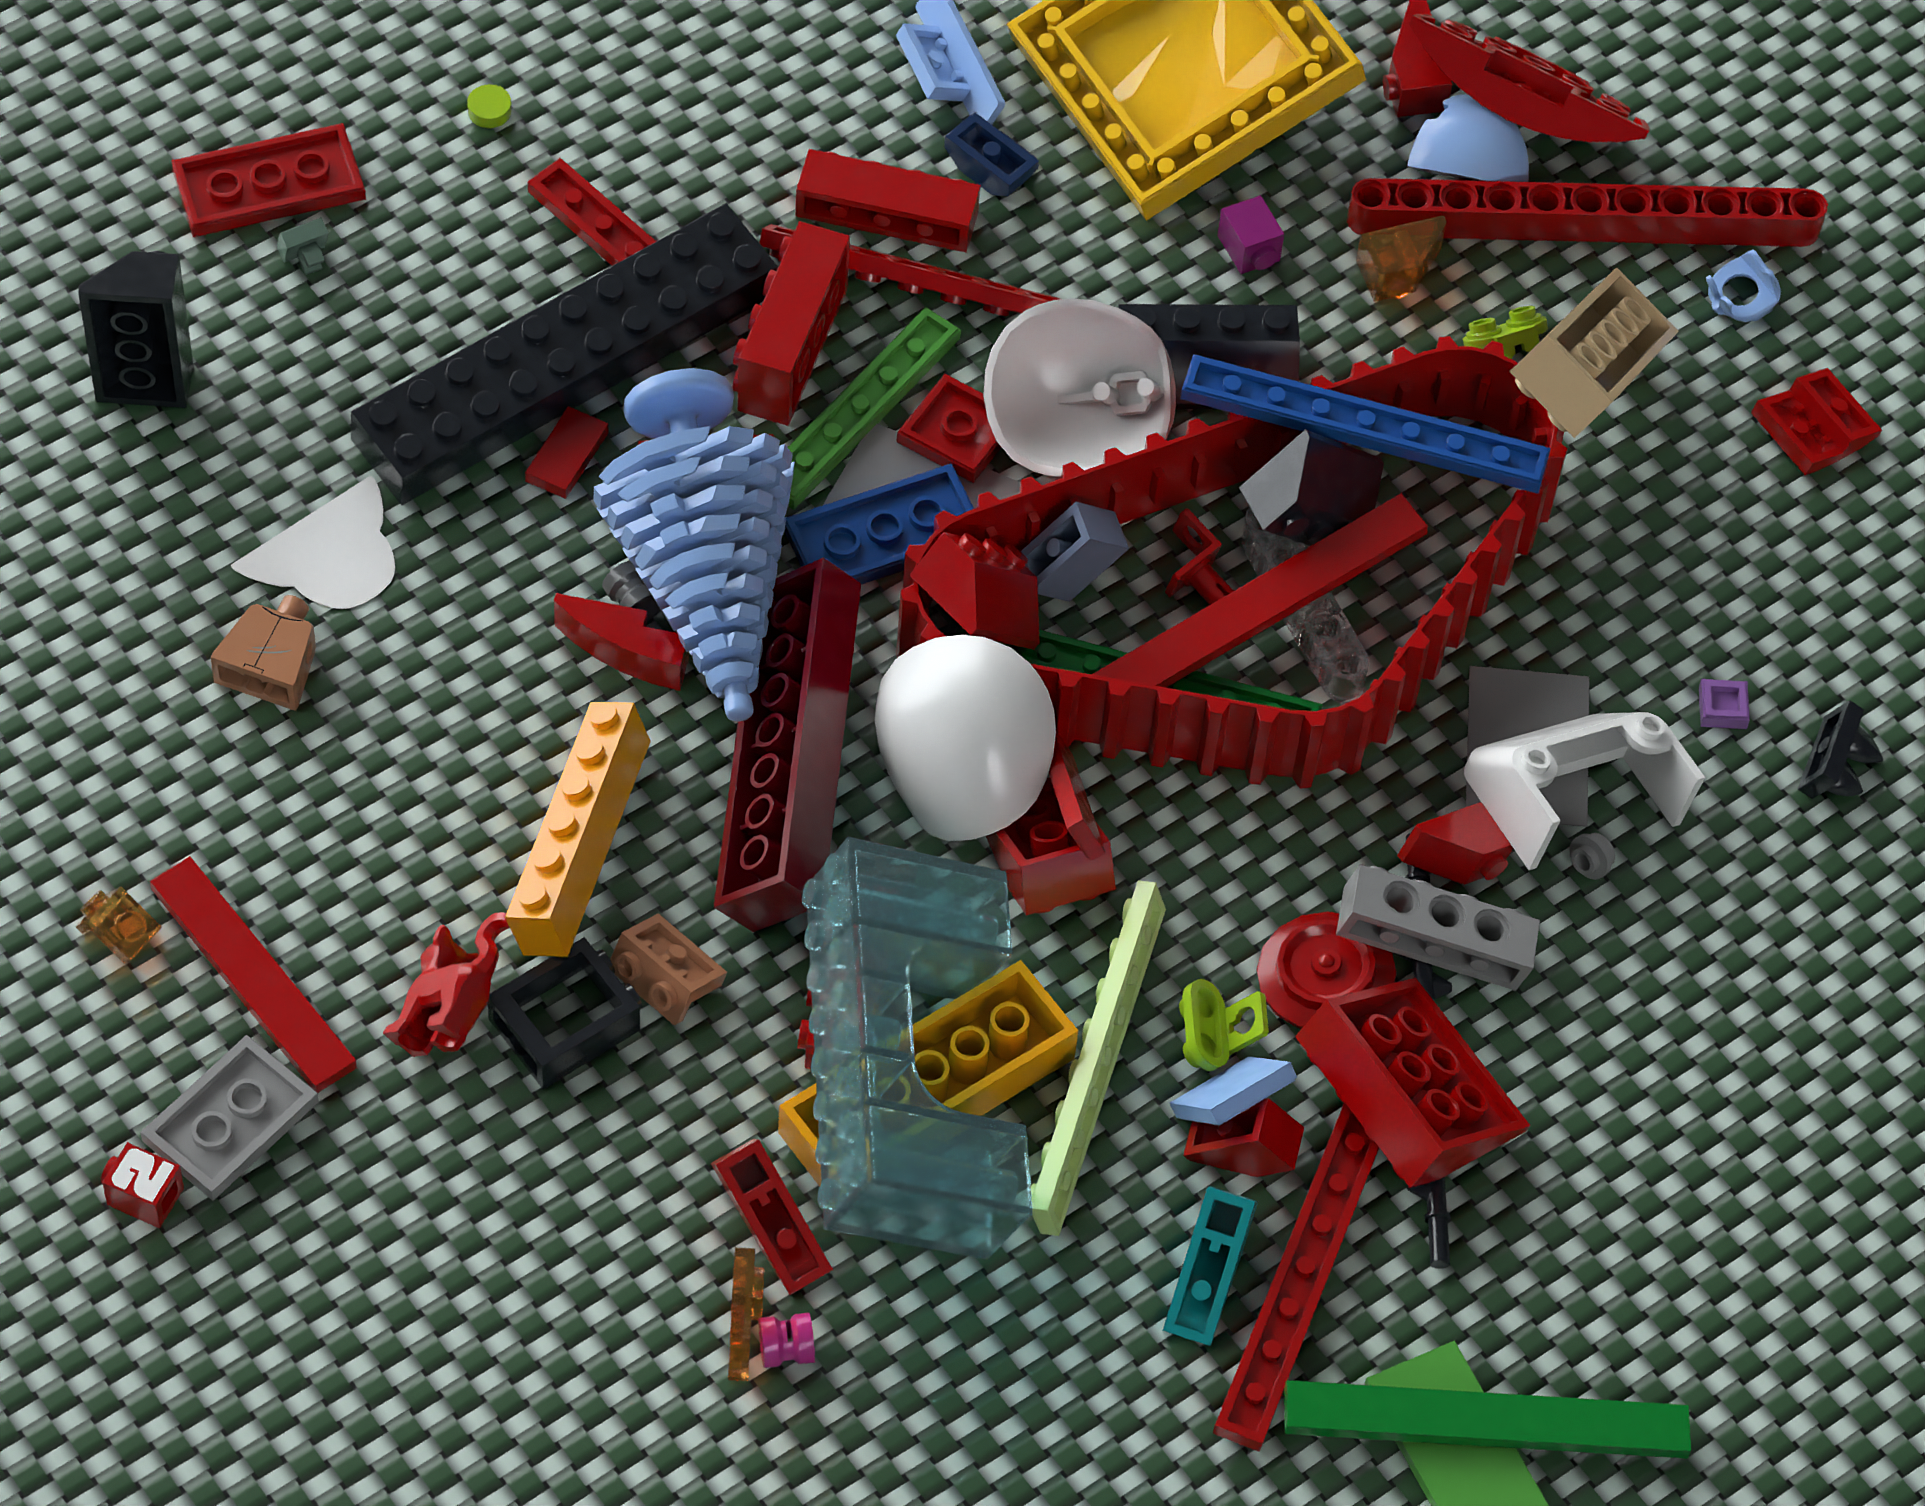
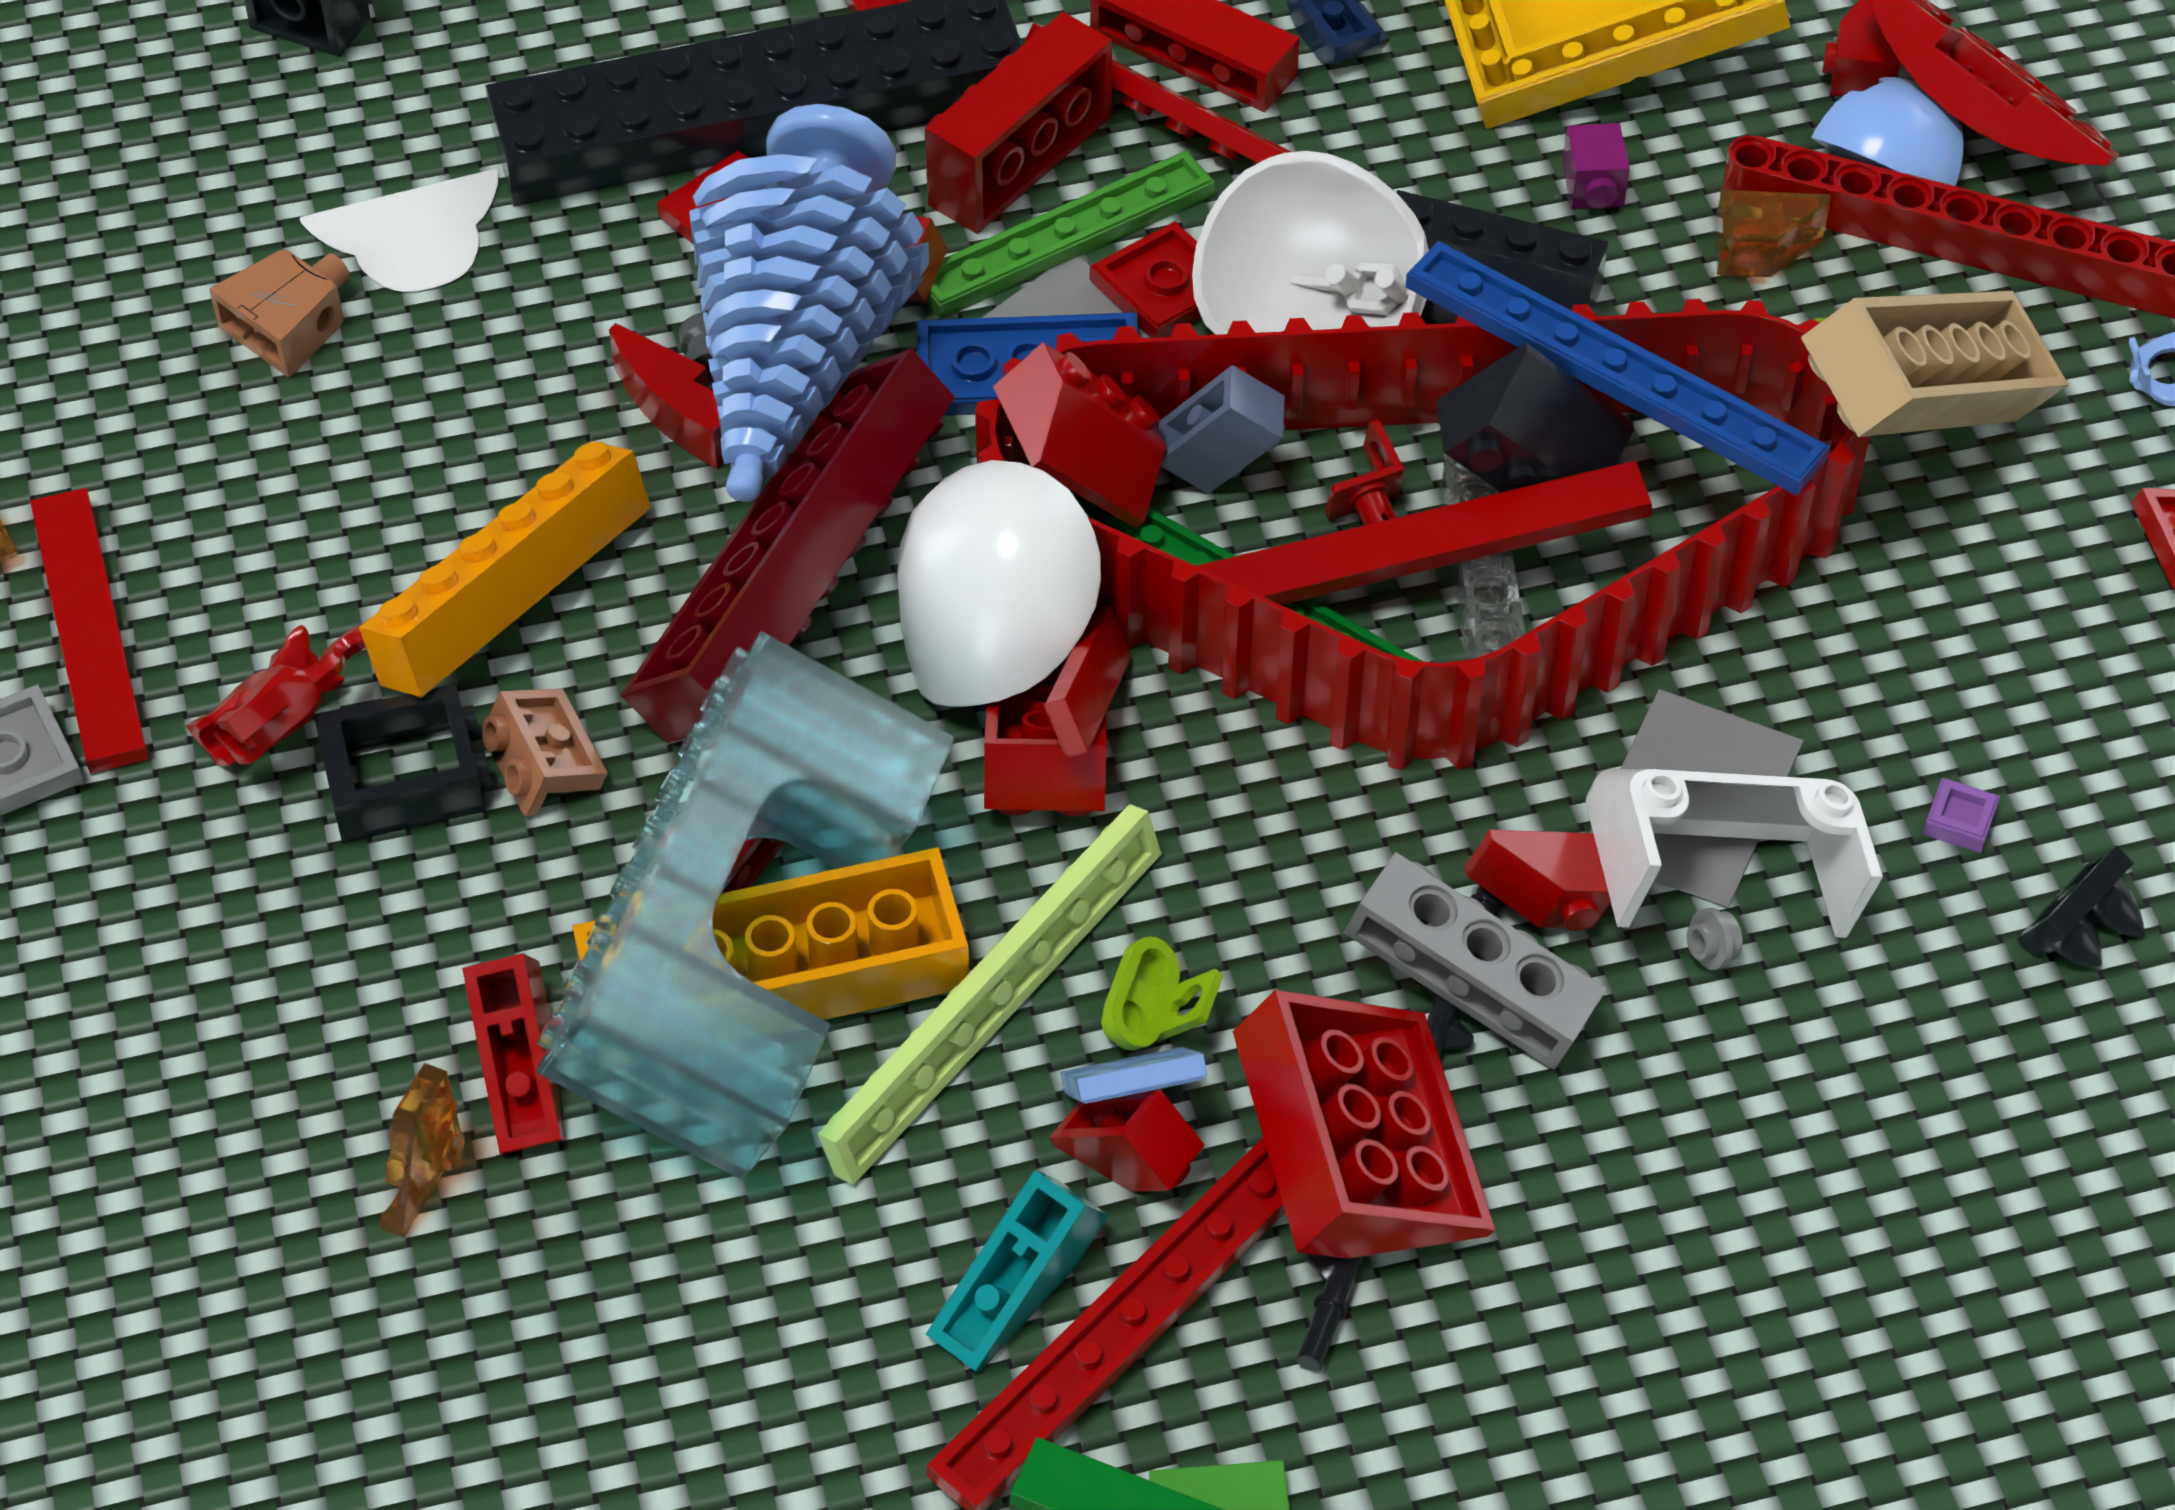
camera: 25 degrees right, 5 degrees down
dark pink wheel [758,1313,815,1368] -> none
red piece [1257,911,1396,1029] -> none

